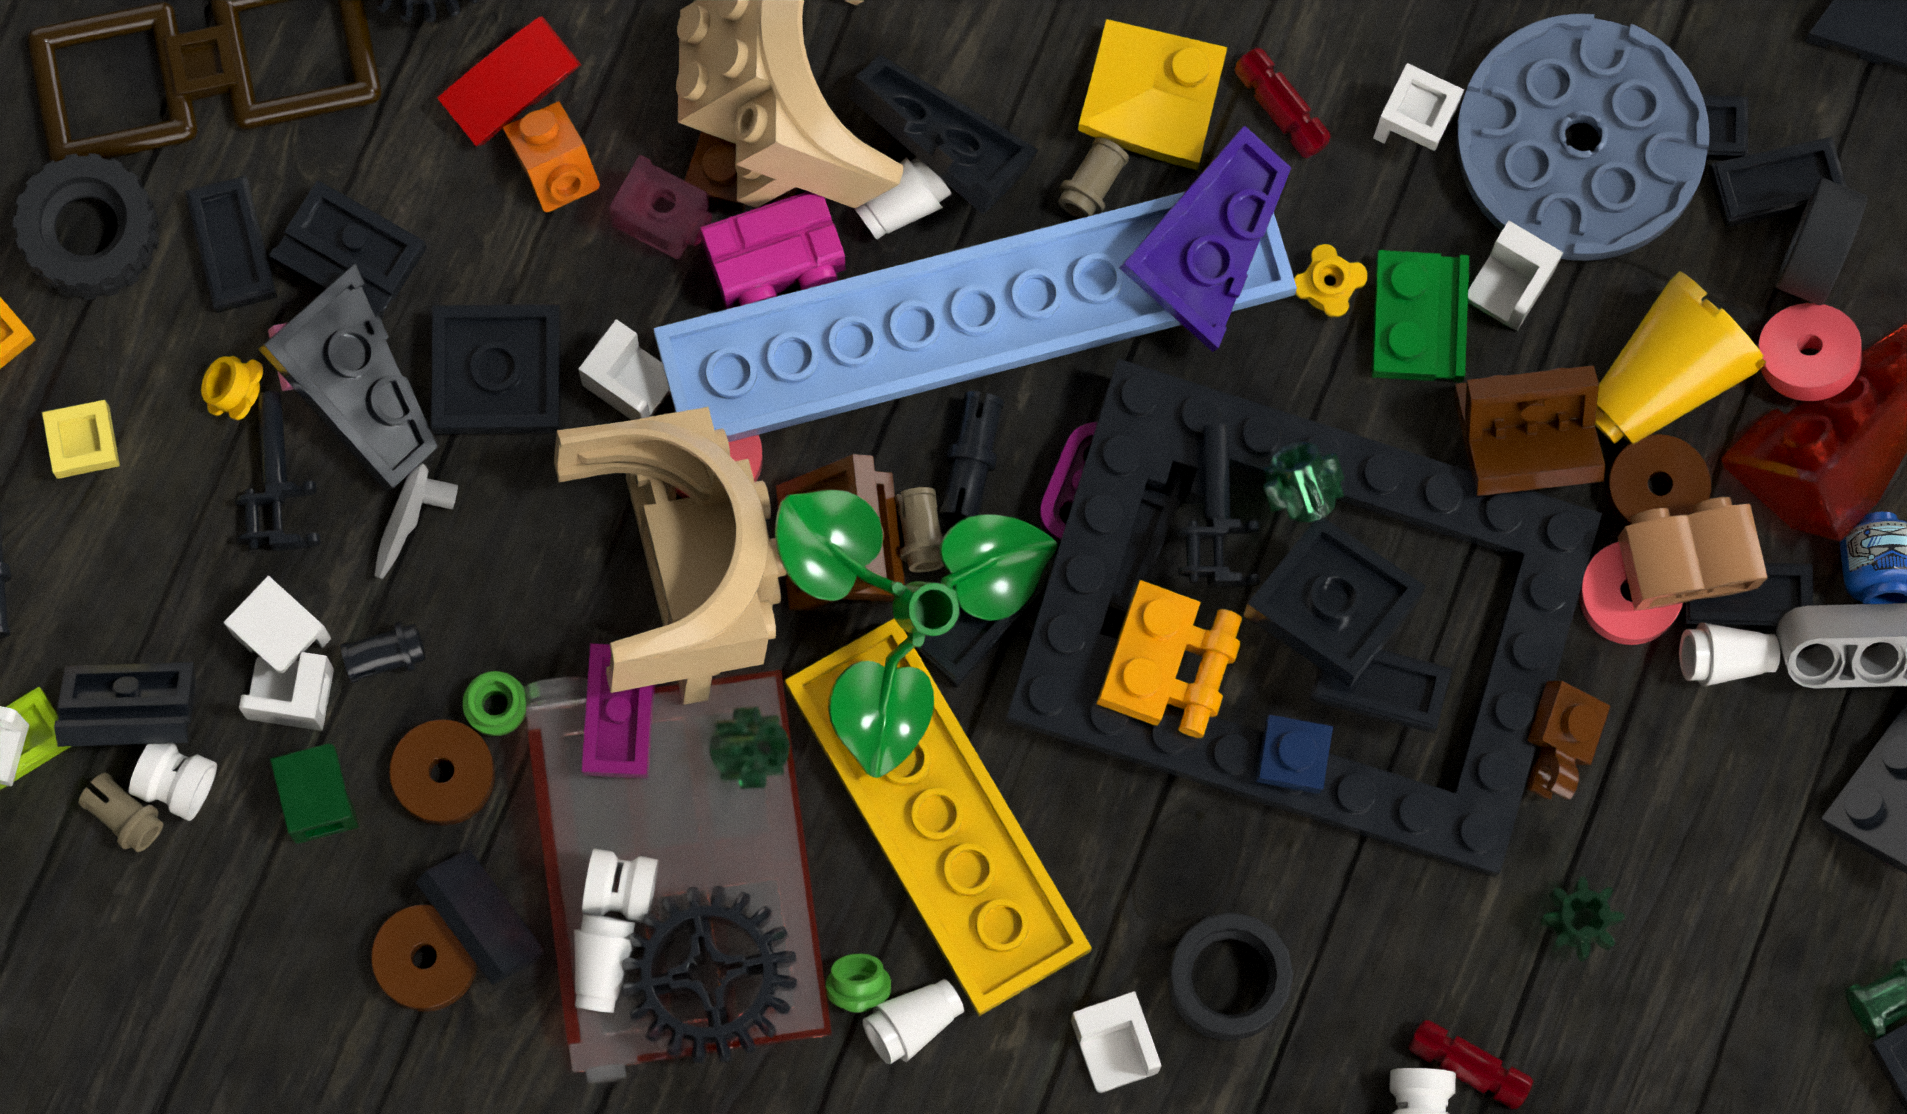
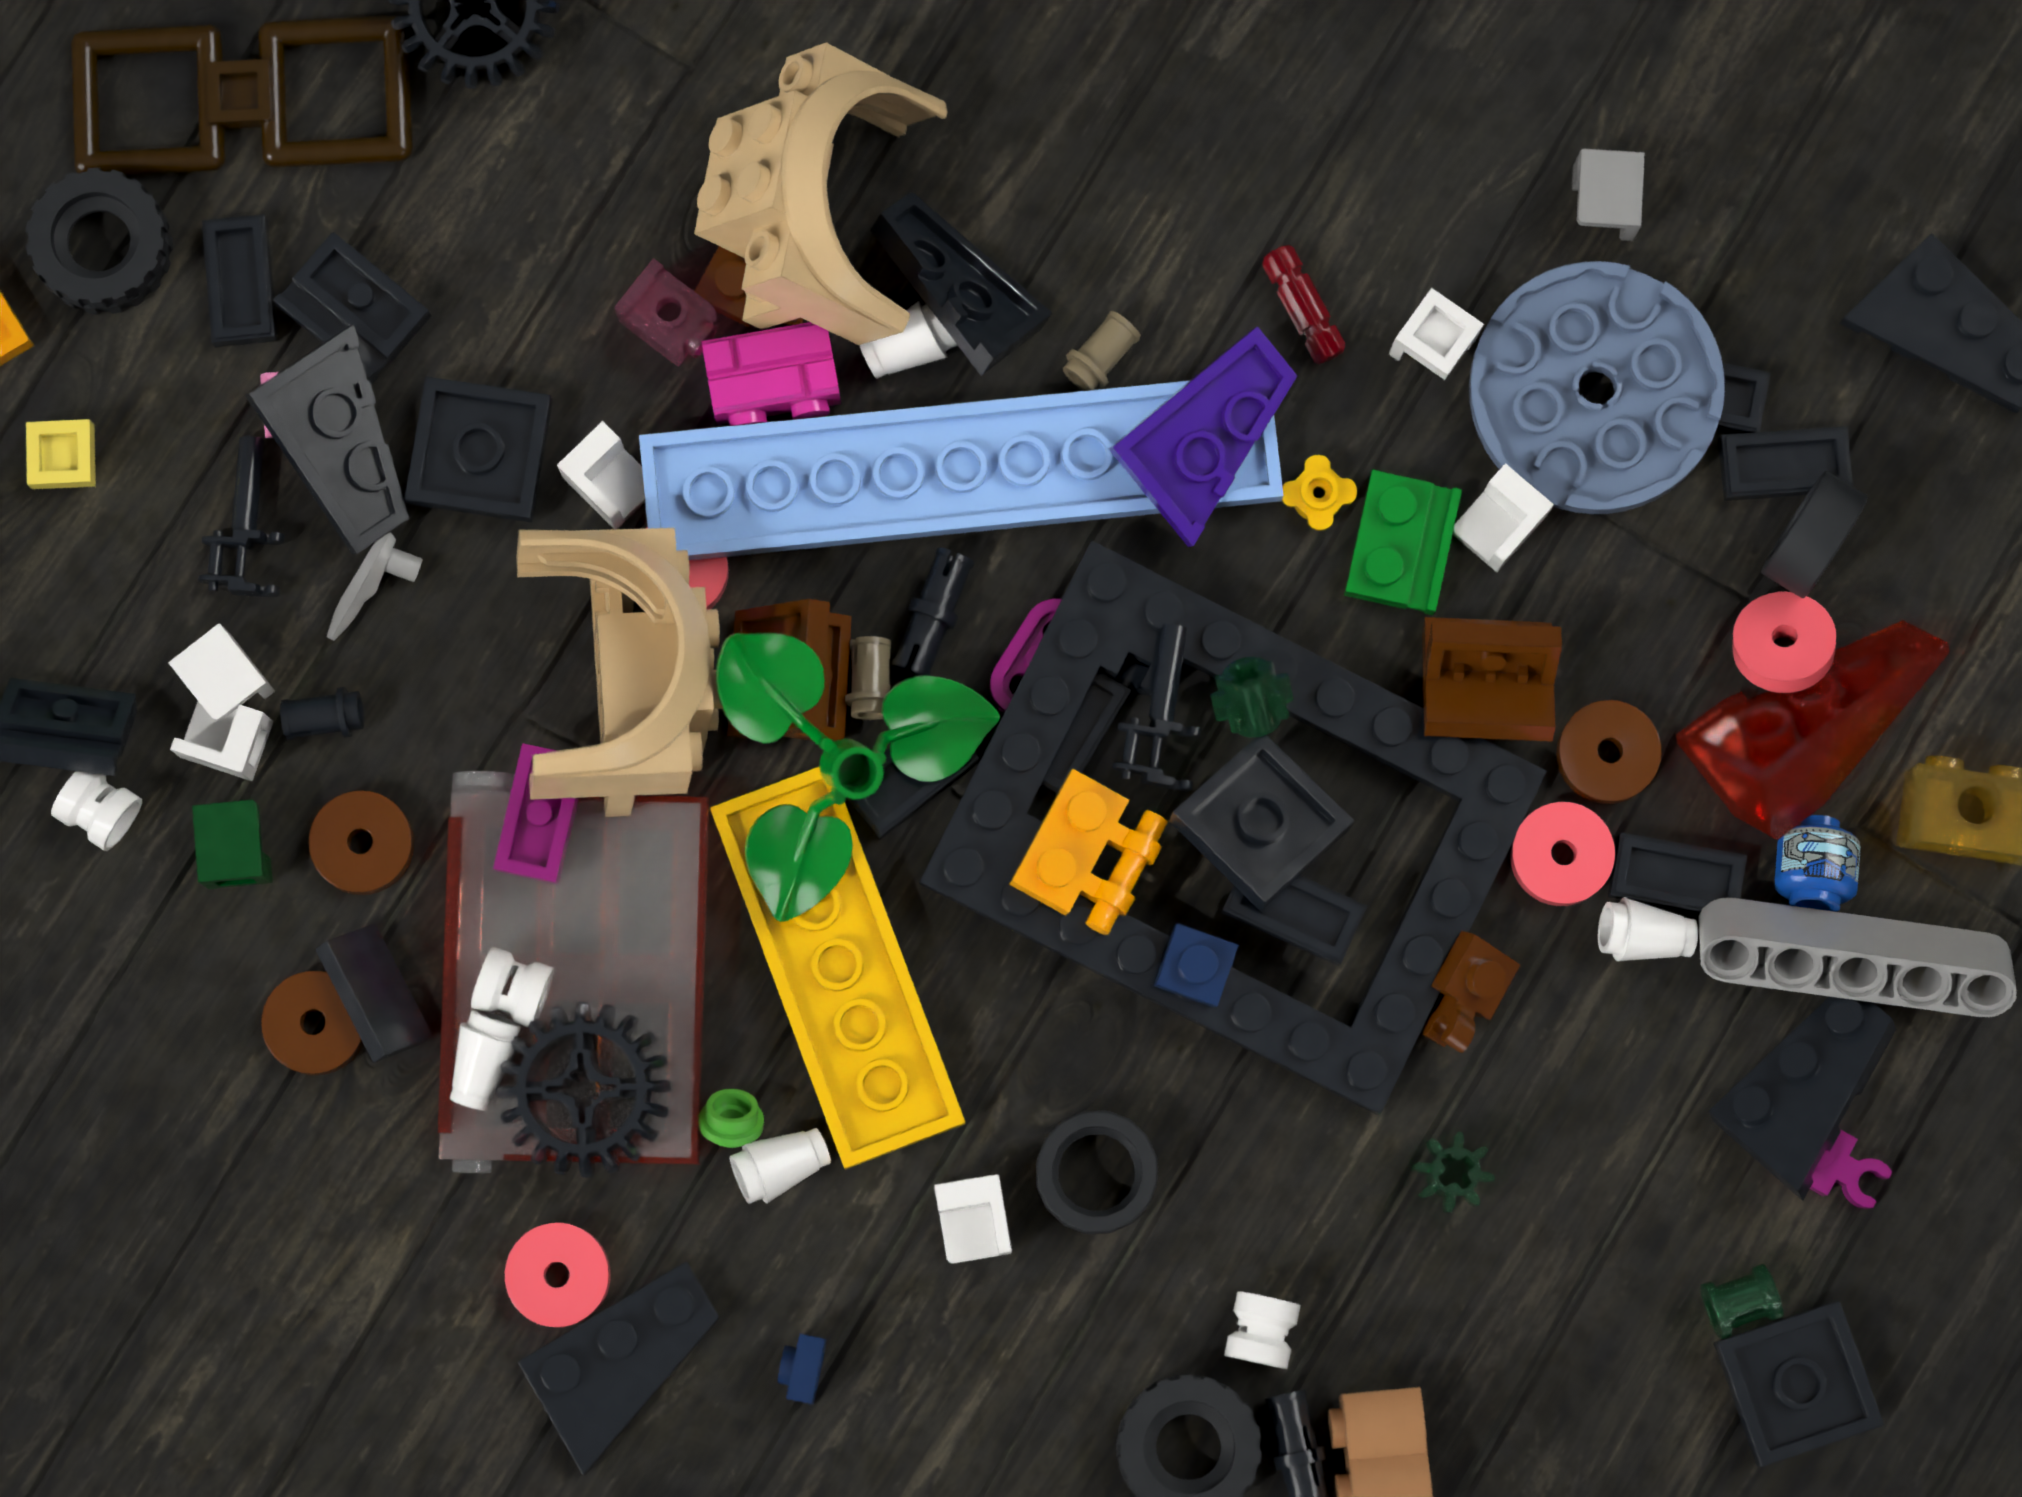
camera: 10 degrees right, 5 degrees up
dark tan pin [79,773,163,852] -> none
yellow plate [201,356,263,420] -> none
red slope [437,16,581,146] -> none
bright green plate [463,671,528,736] -> none
orange bracket [503,101,600,212] -> none
clear green gear [709,707,790,789] -> none
yellow plate [1078,19,1227,170] -> none
dark red axle [1409,1020,1533,1109] -> none
yellow cone [1595,271,1767,444] -> none
medium nougat brick [1618,497,1768,610] -> none

